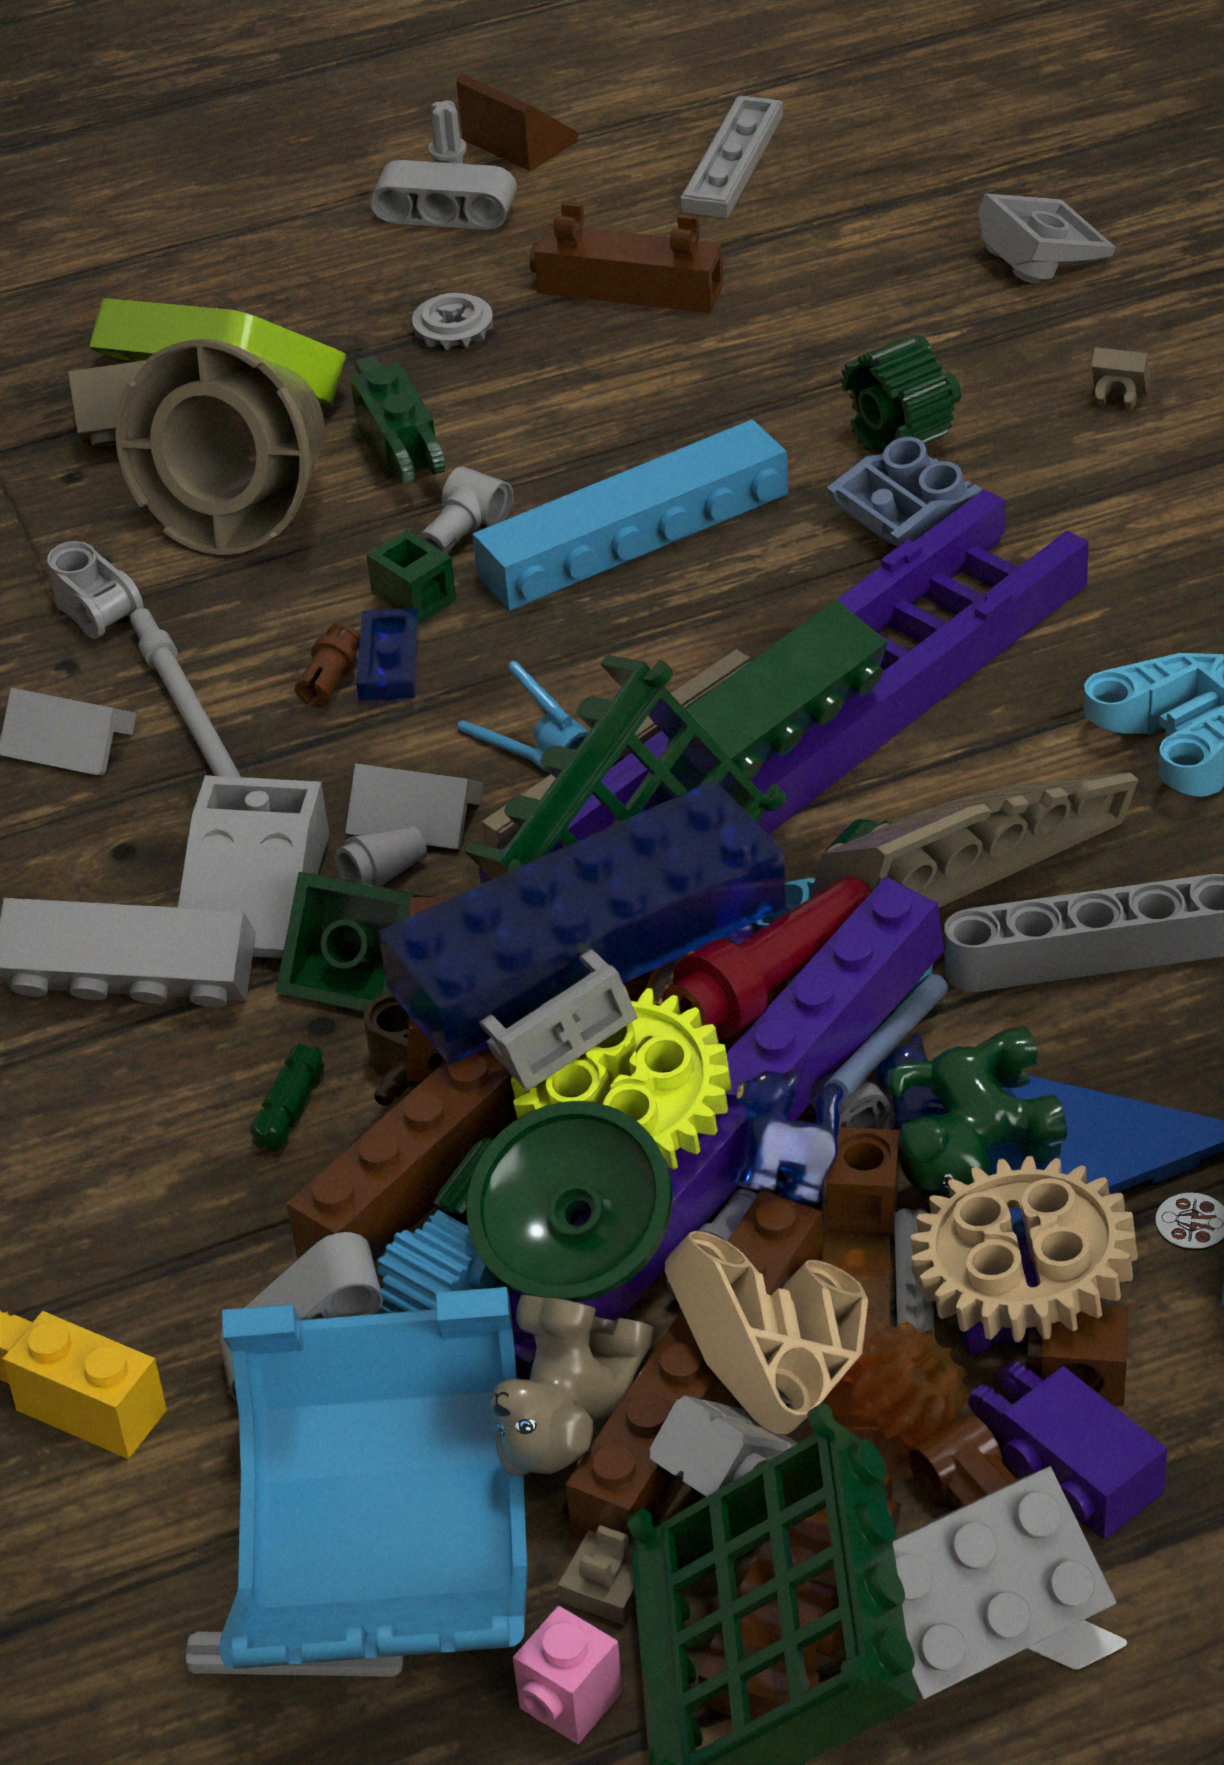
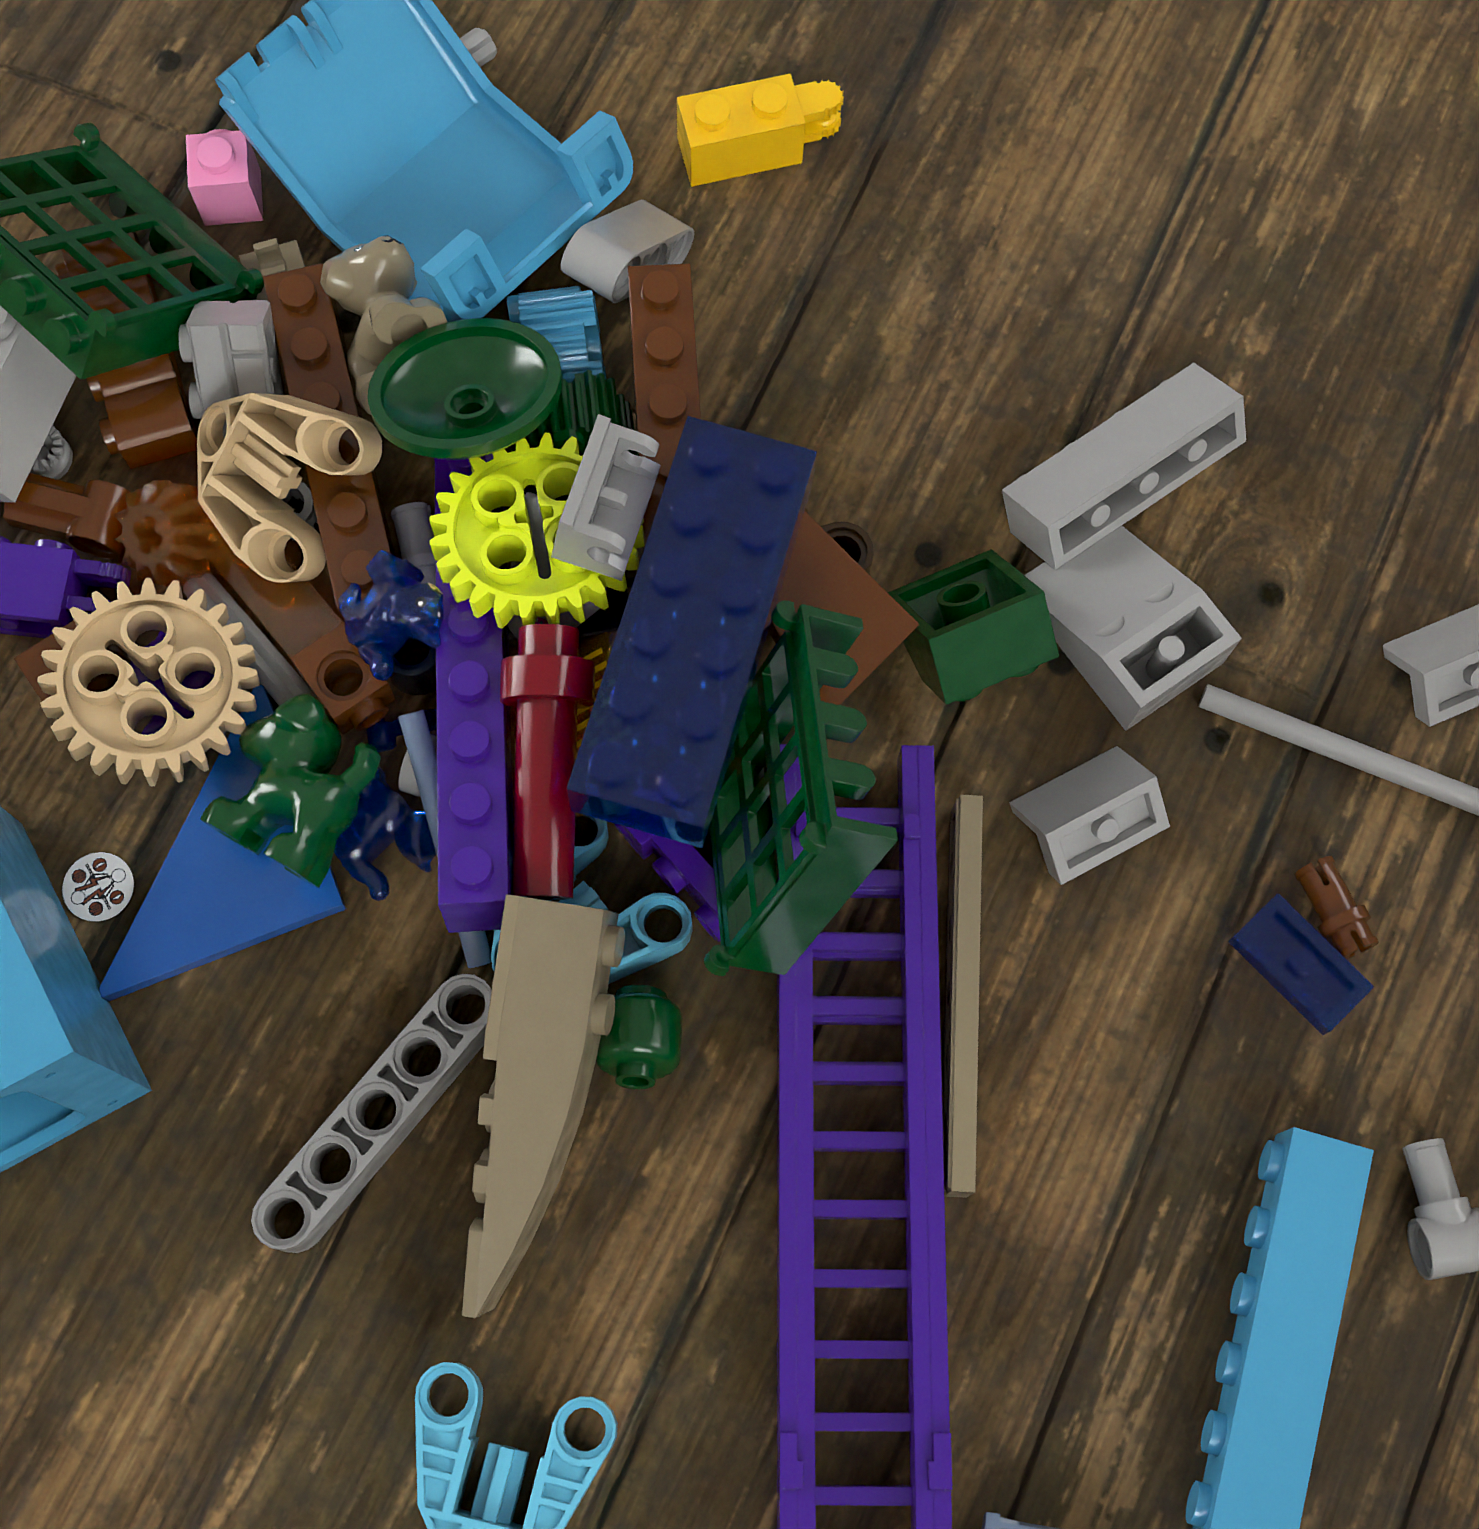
camera: 130 degrees right, 30 degrees up
dark green axle [249,1043,325,1151] -> none
light grey cone [334,826,427,886] -> none
dark green brick [366,529,456,626] -> none
dark azure plant [457,661,589,772] -> none
dark green slope [657,599,888,798] -> none

